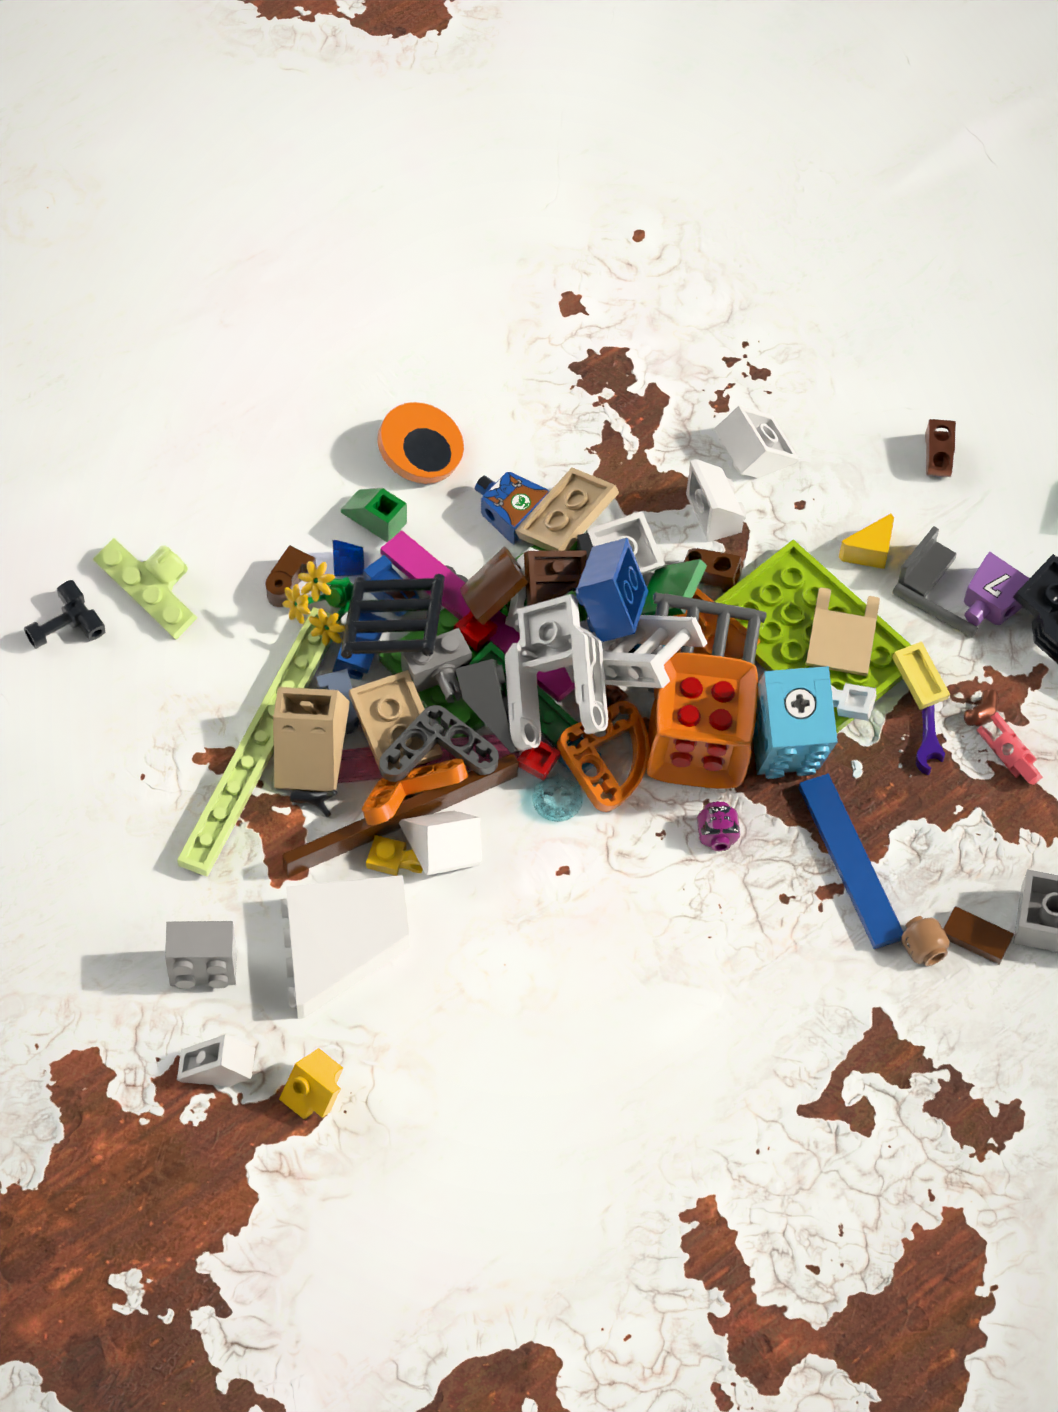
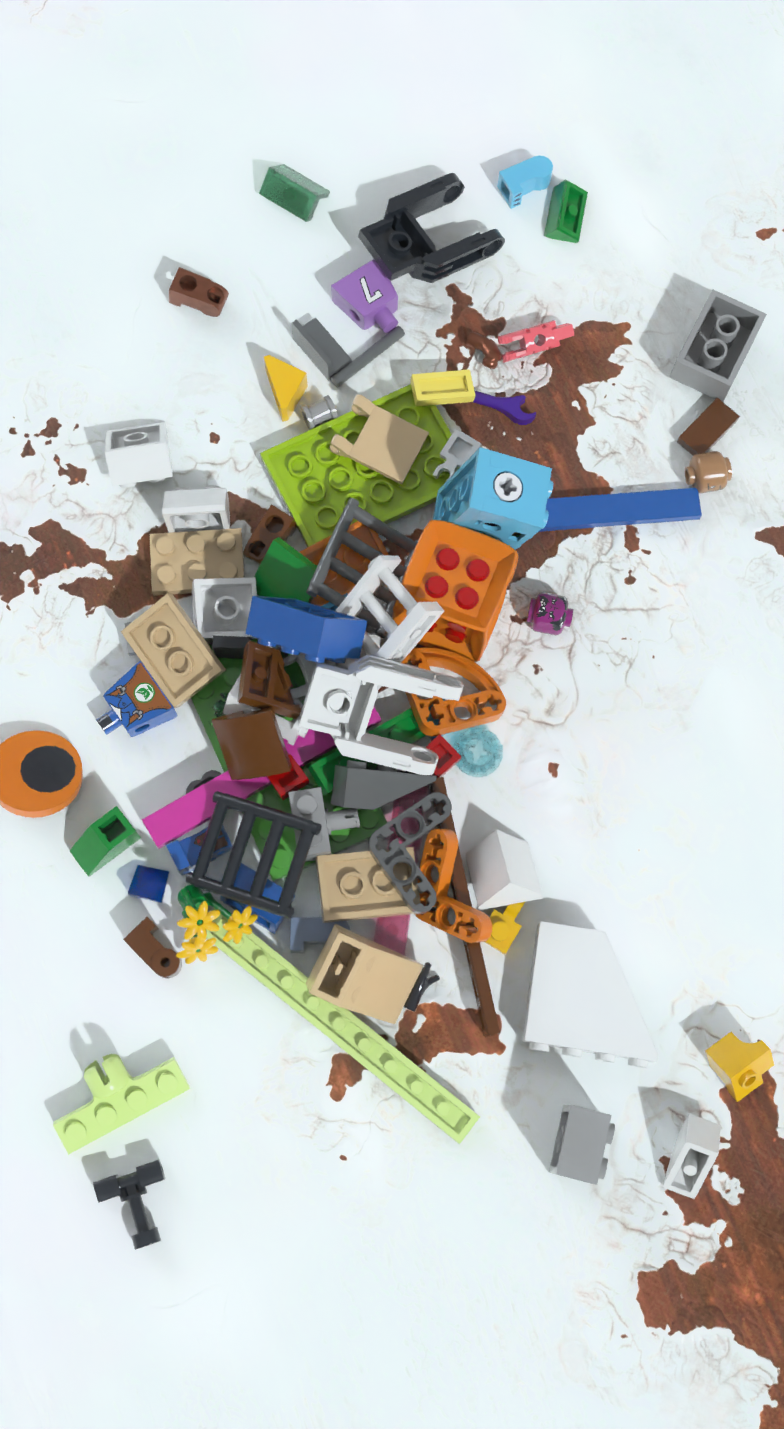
camera: 75 degrees left, 15 degrees up
none -> tan plate [150,528,245,596]
none -> light grey bush [300,395,338,430]

